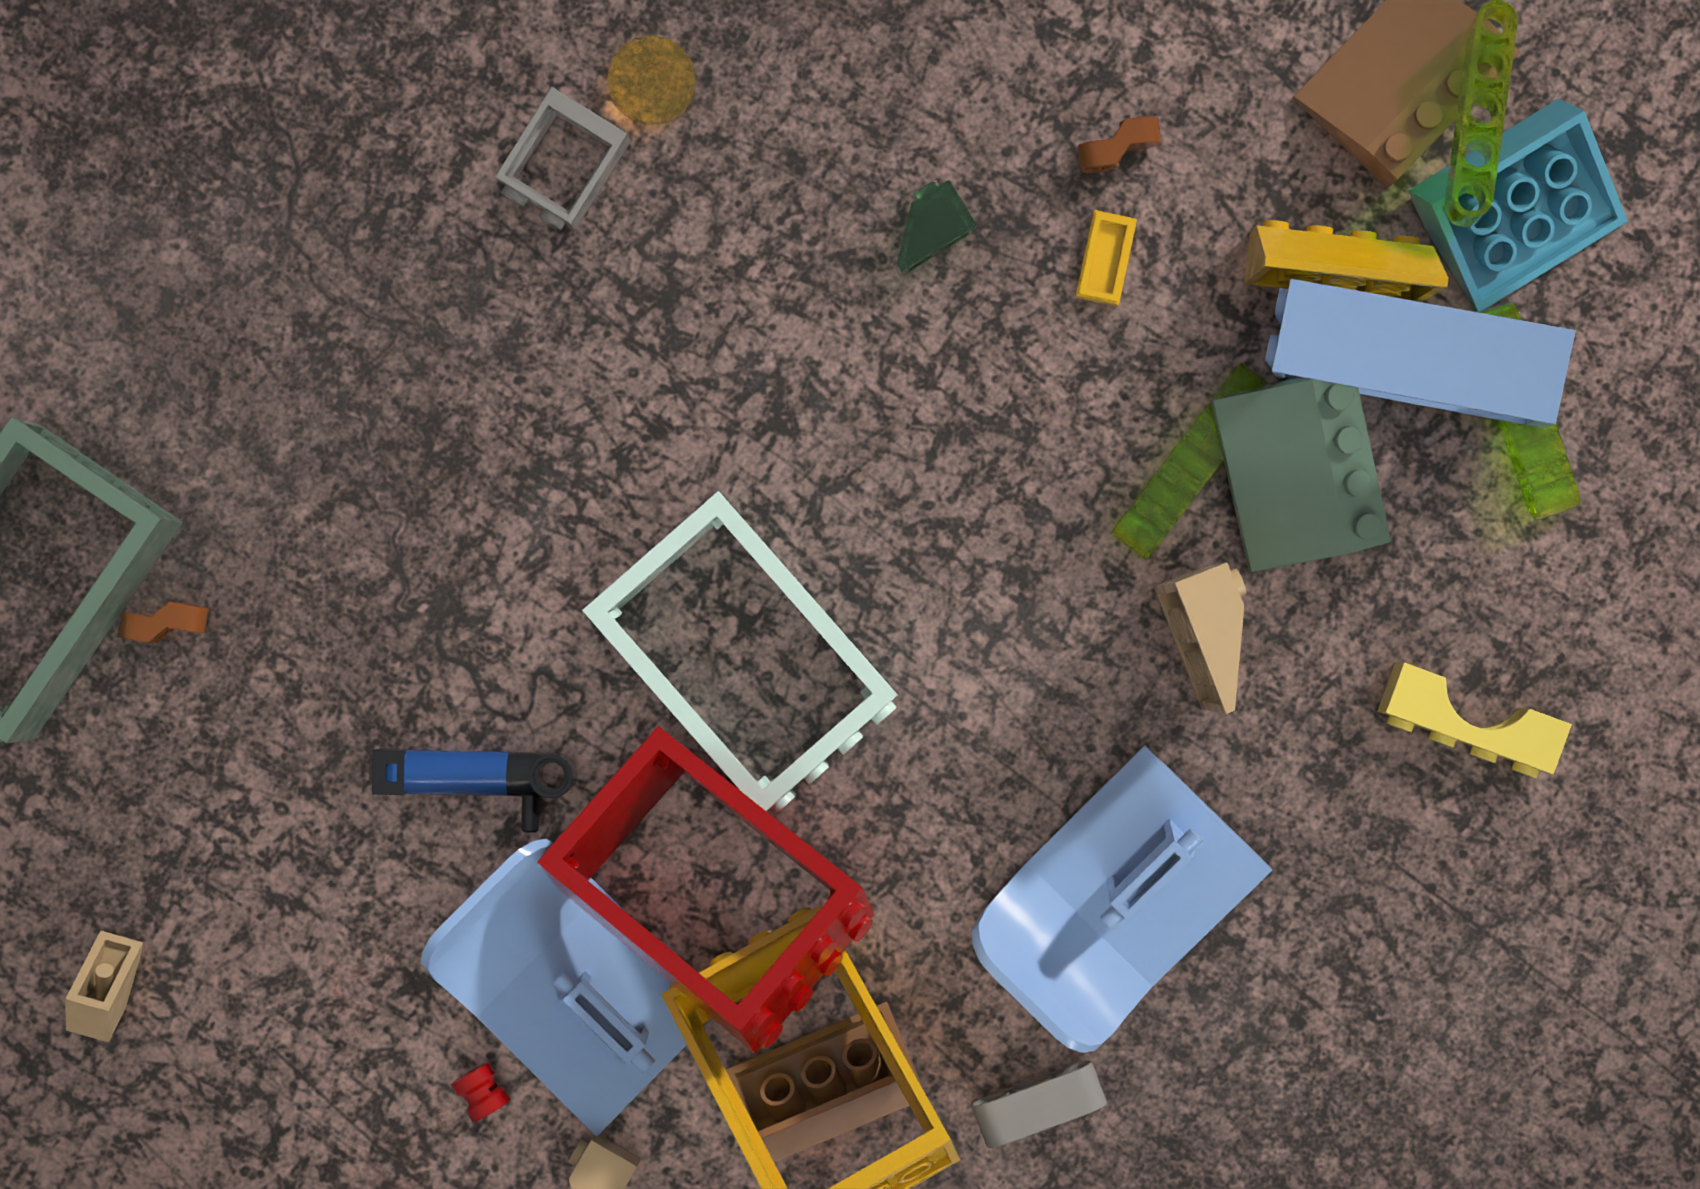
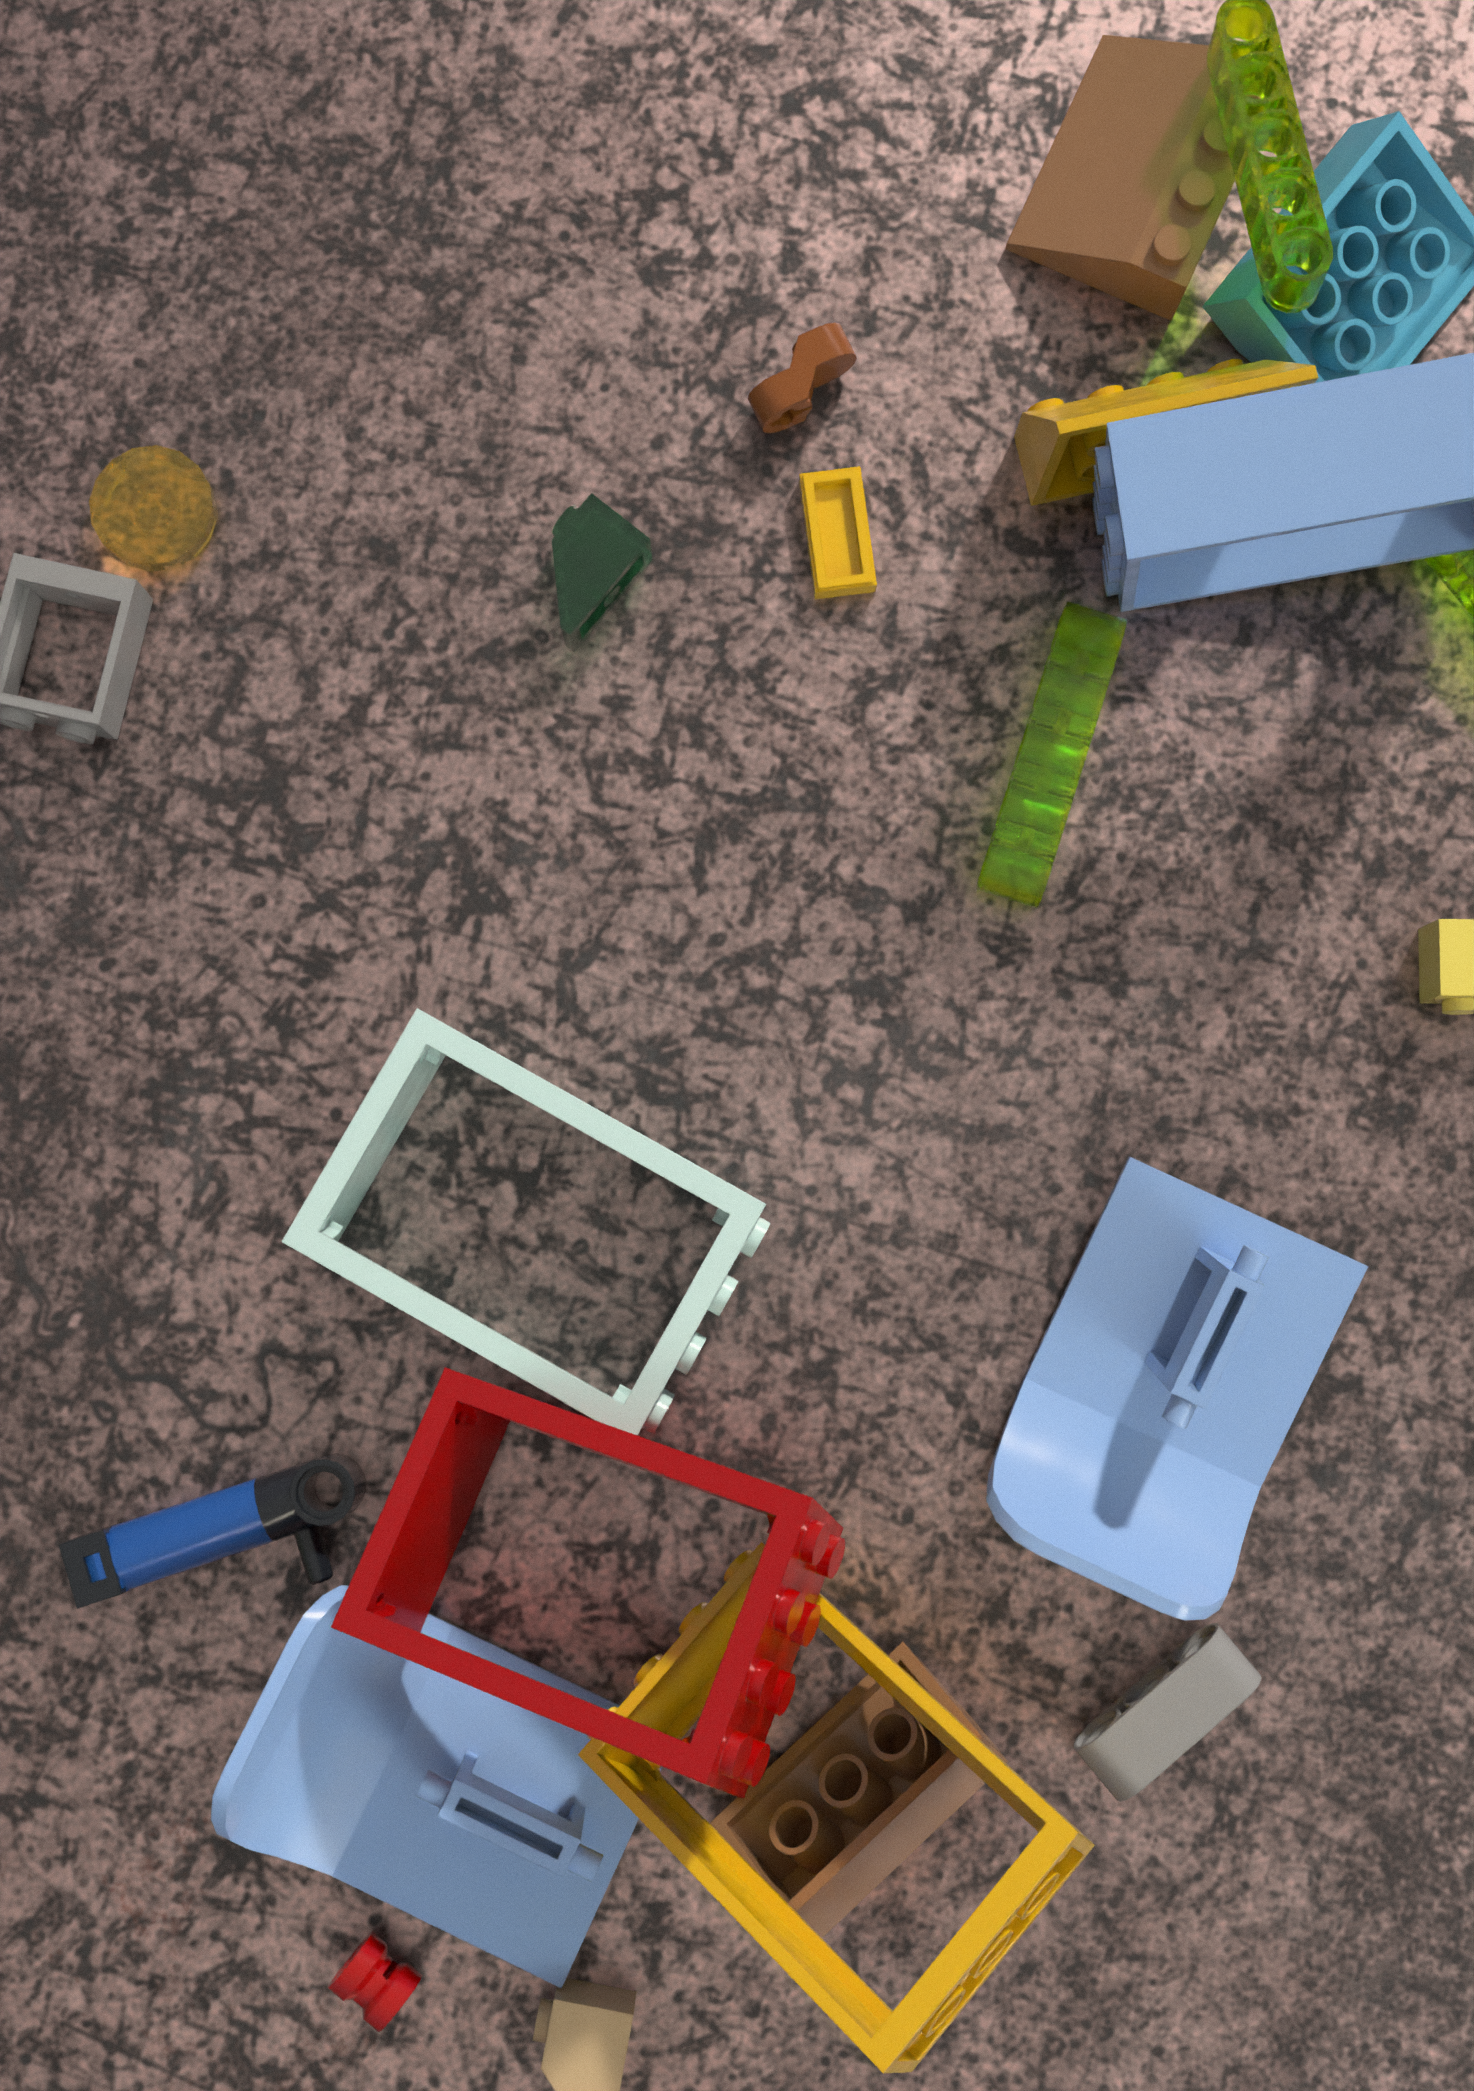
camera: 20 degrees left, 5 degrees down
tan slope [1153,562,1247,714] -> none
sand green slope [1210,376,1391,572] -> none

